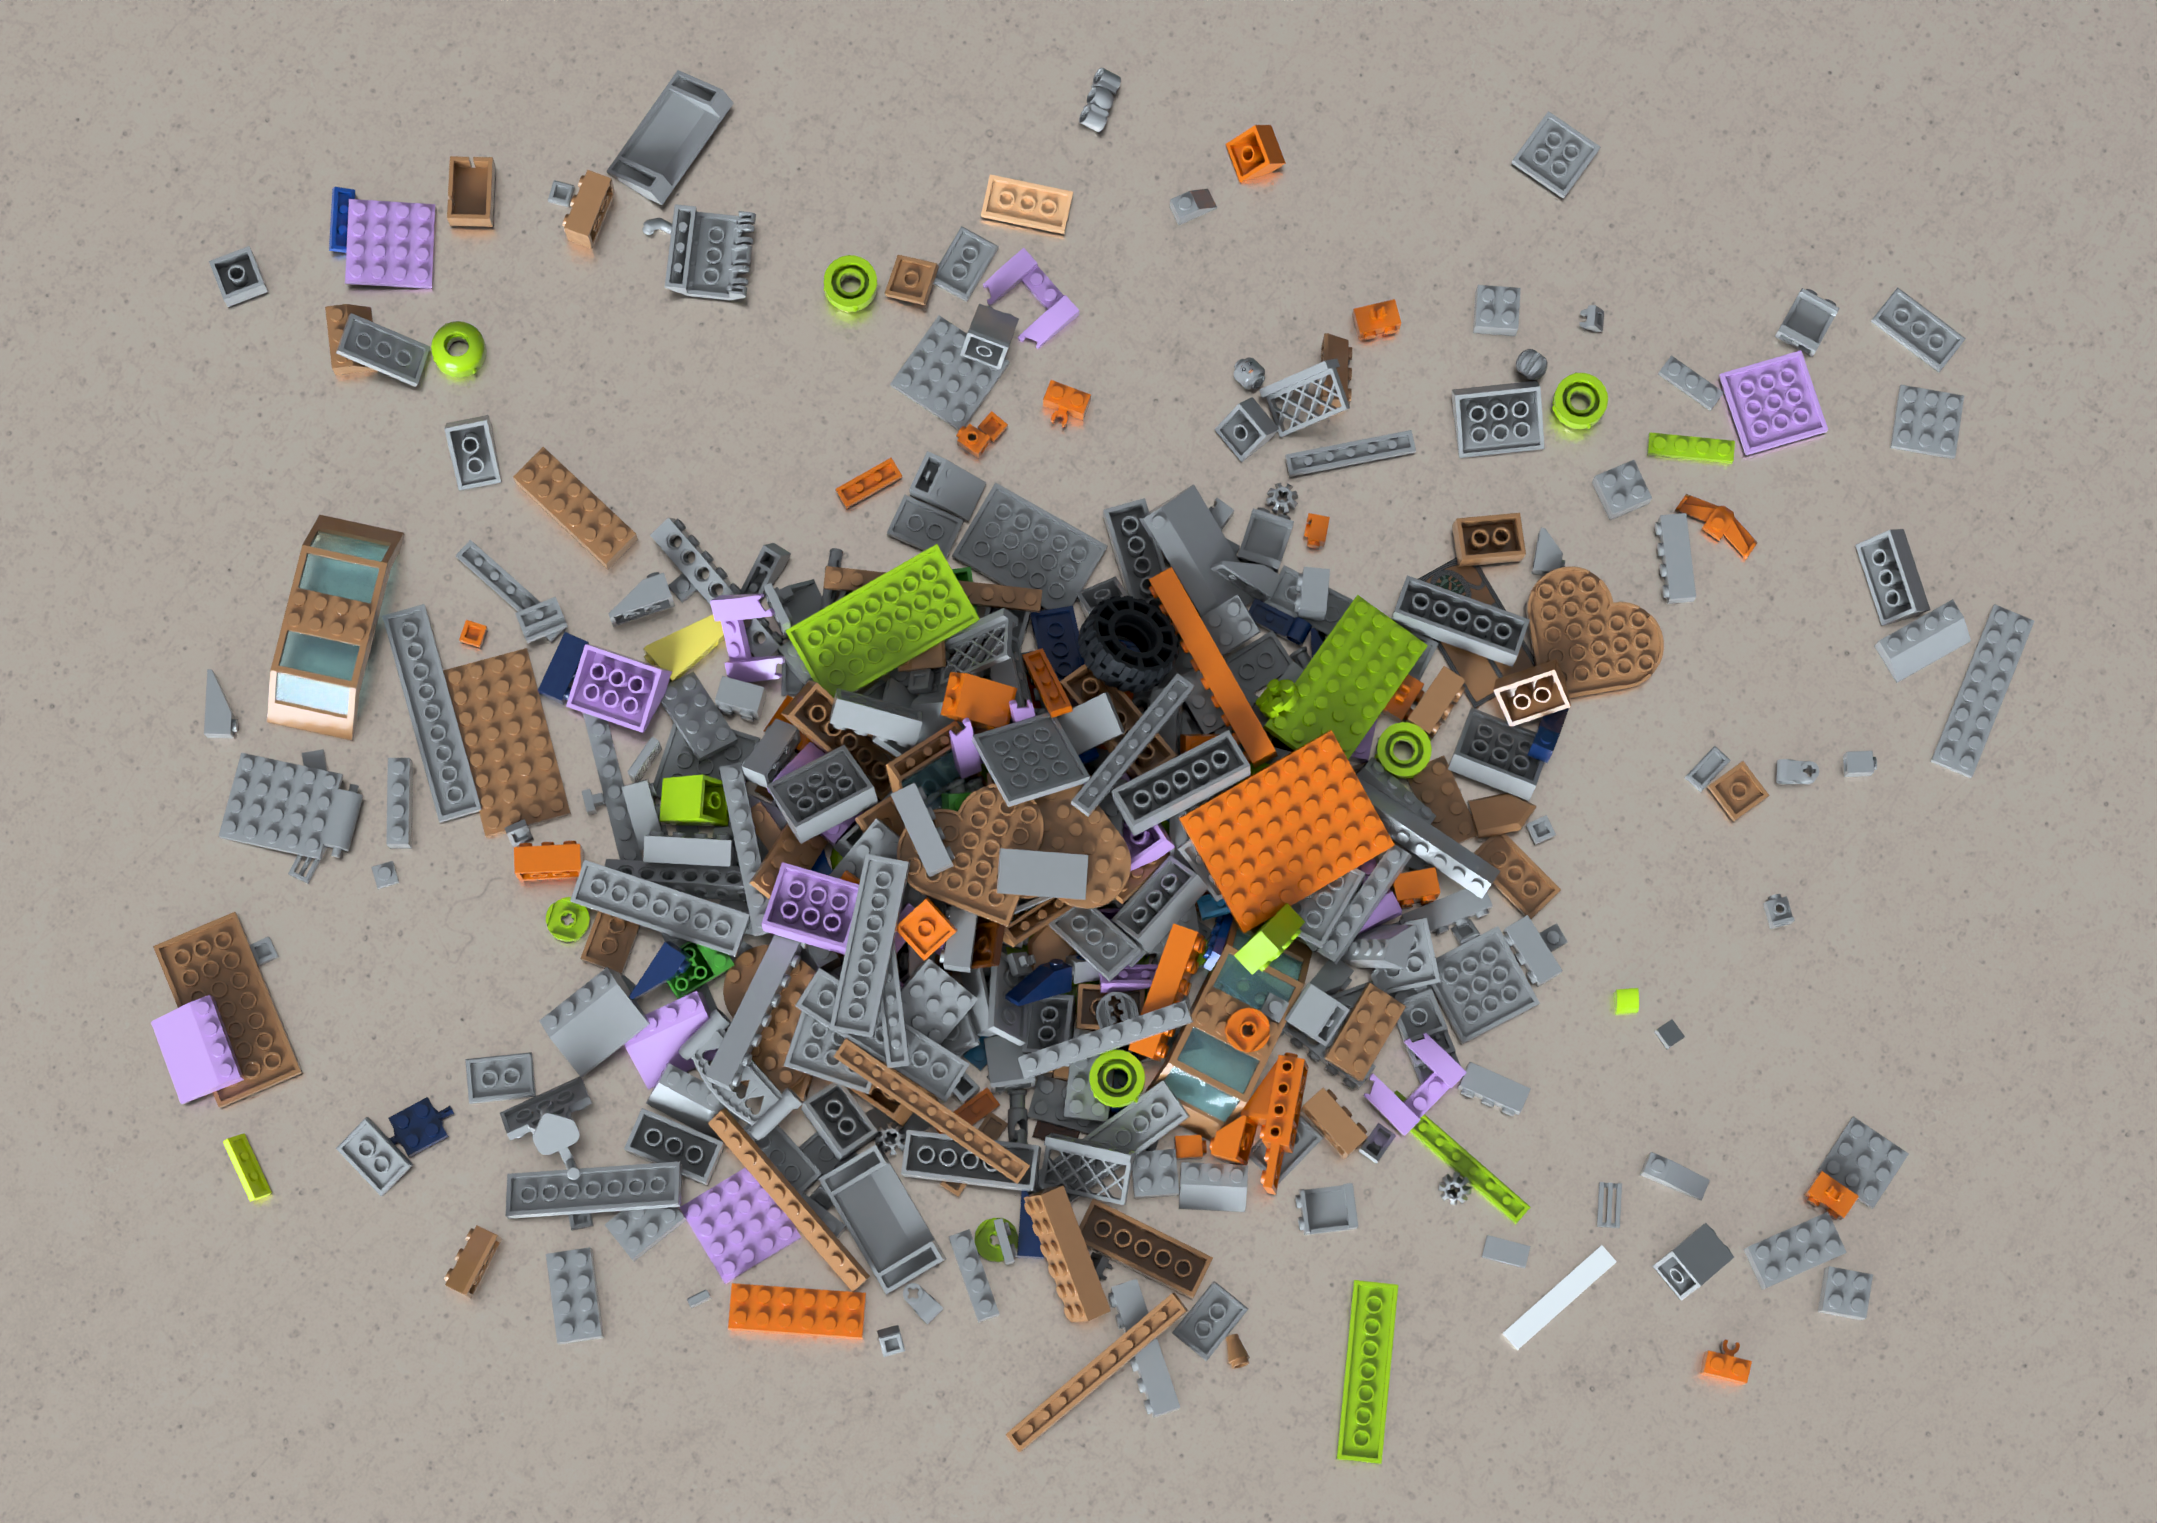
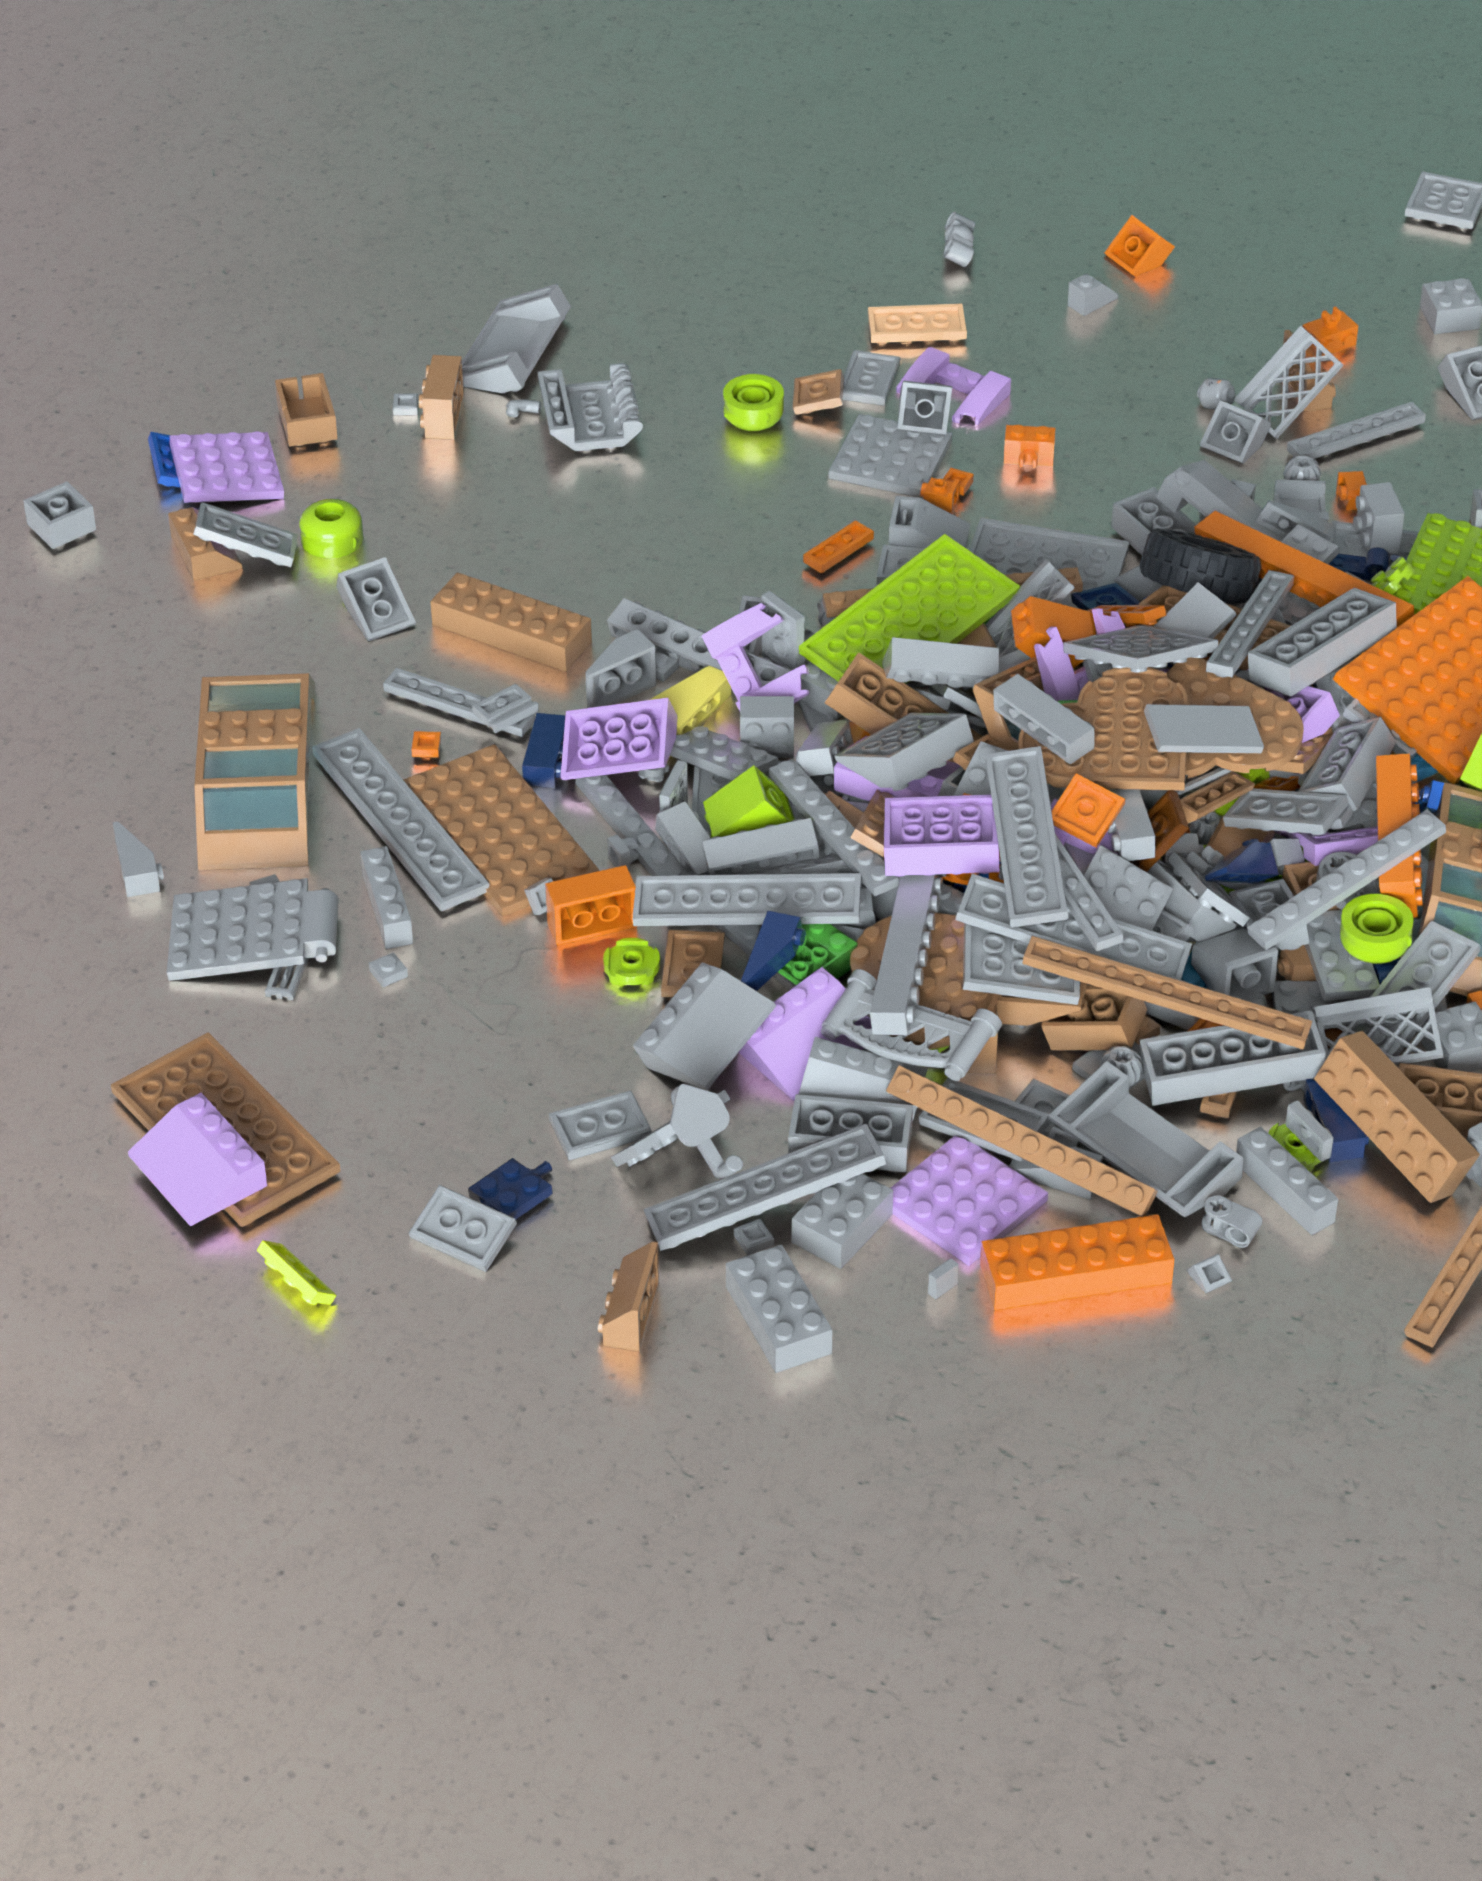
camera: 10 degrees left, 35 degrees down
light grey tile [250,936,279,966] -> none
light grey brick [801,1083,878,1163] -> none

